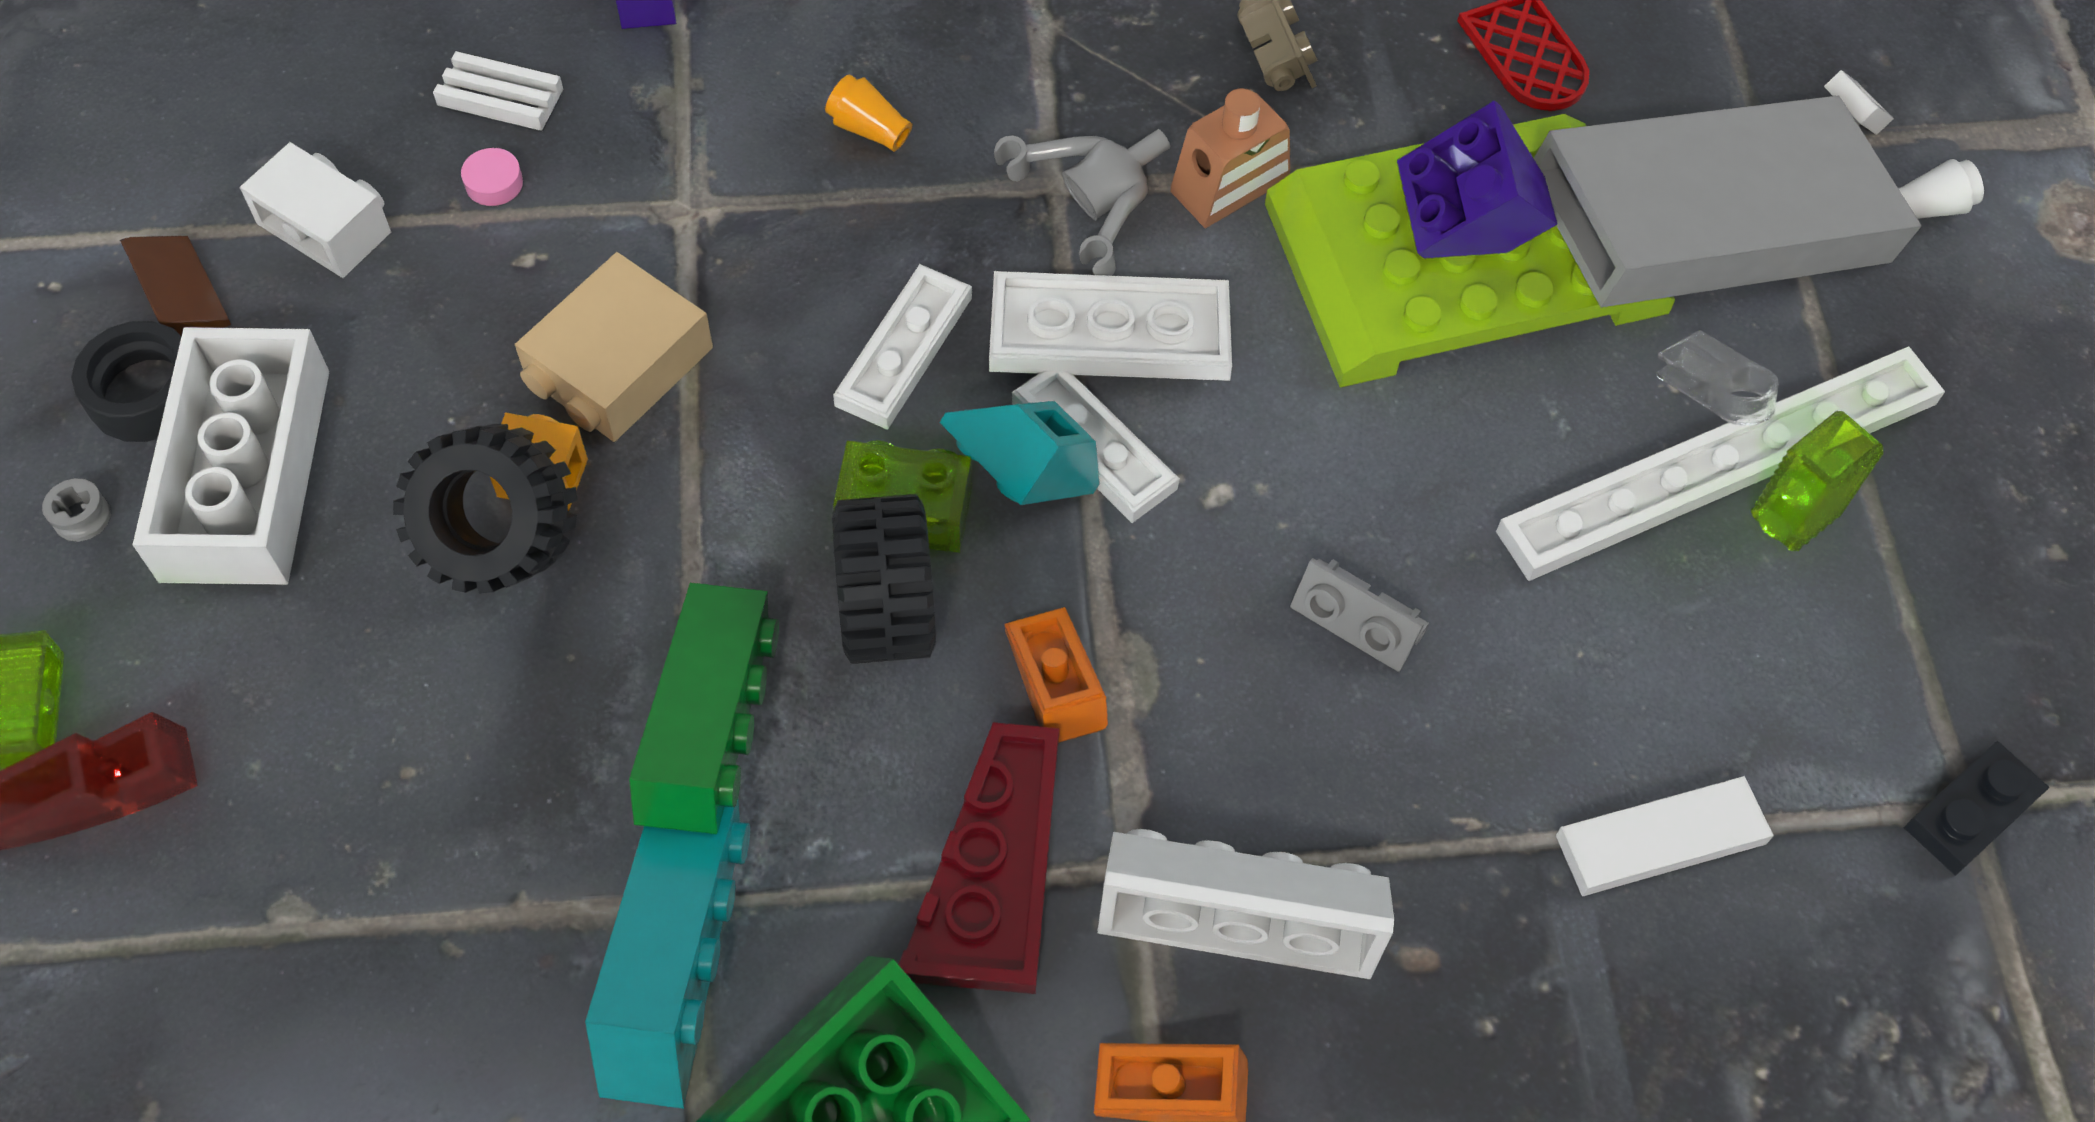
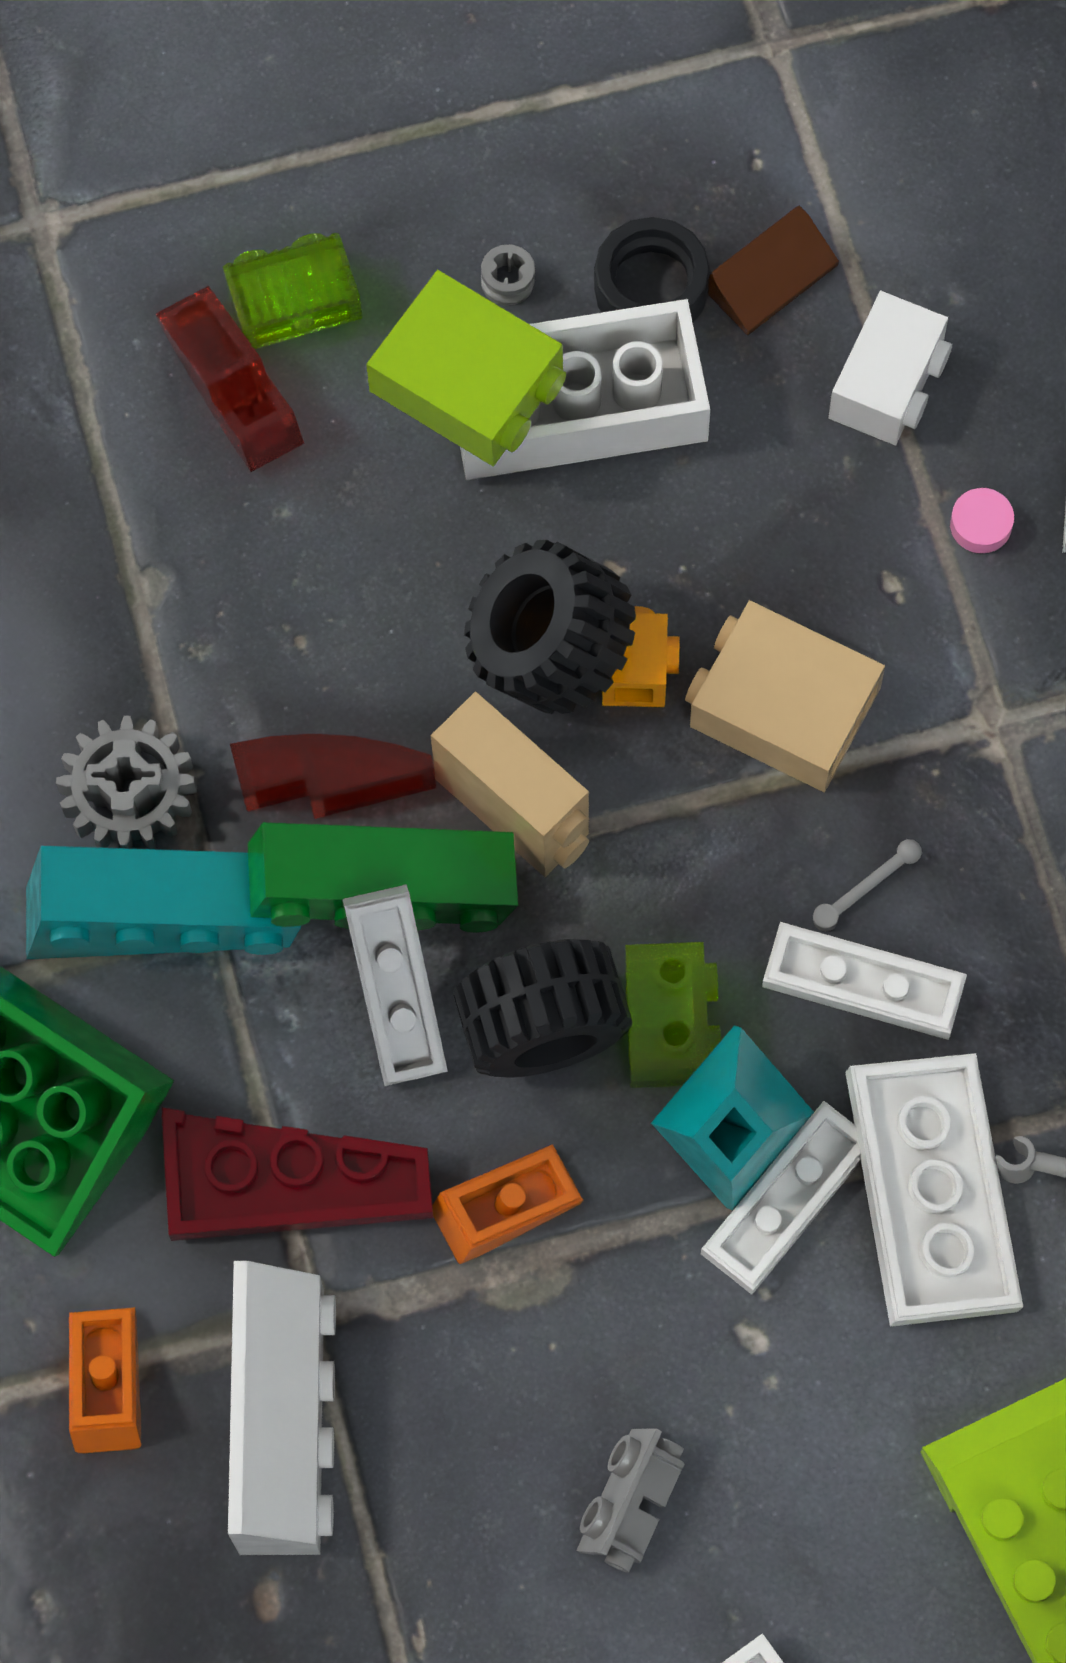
camera: 85 degrees right, 10 degrees up
none -> light grey gear [56,716,197,849]
none -> clear red slope [230,734,436,819]
none -> light grey tile [343,884,448,1086]
none -> lime brick [366,269,566,467]
none -> tan brick [431,691,589,877]
none -> light grey hinge [813,839,922,932]

